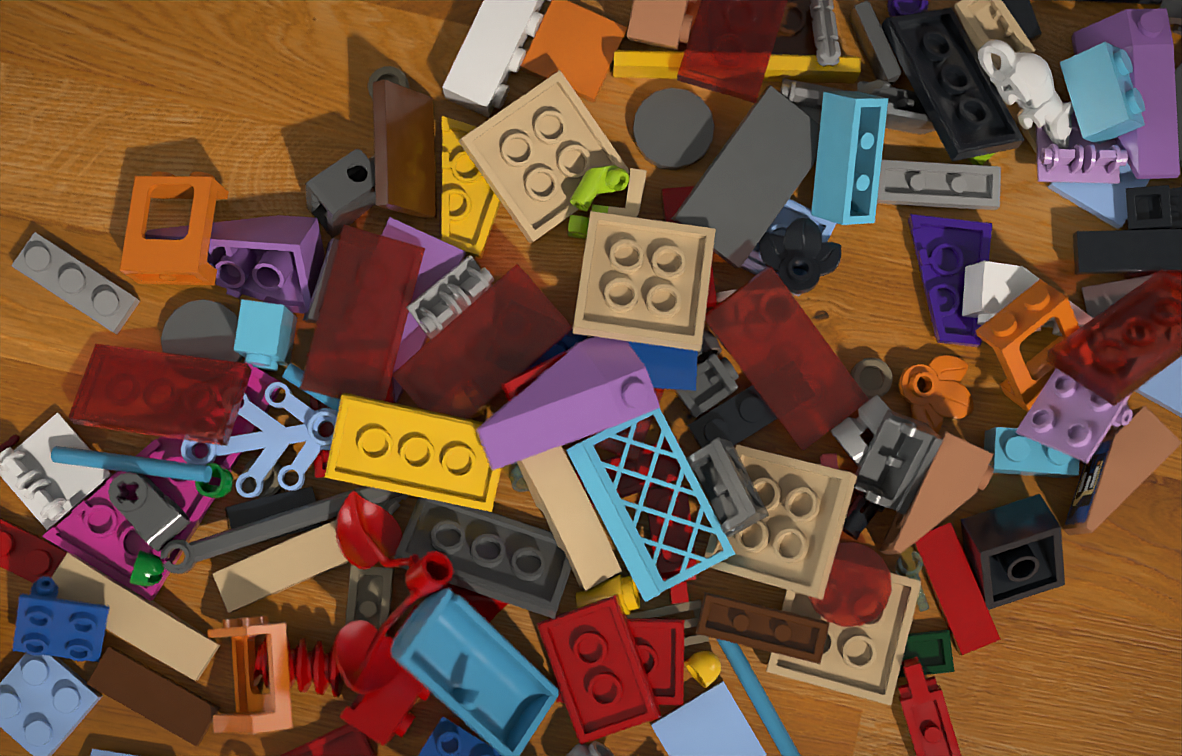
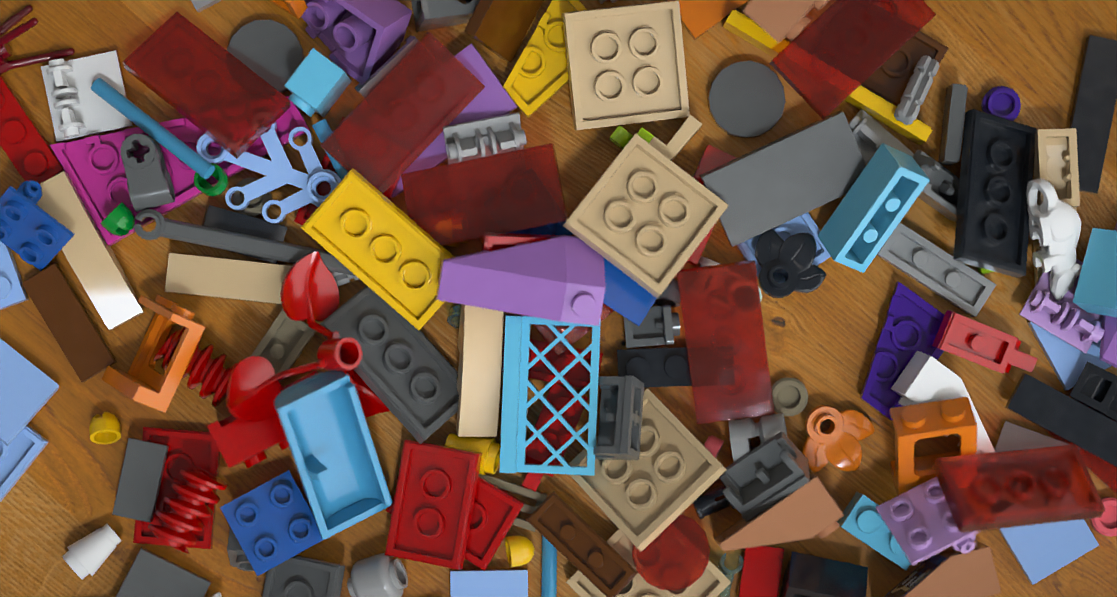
camera: 30 degrees right, 5 degrees up
lime arm [569,165,629,211] -> none
none -> hinge [932,310,1038,374]

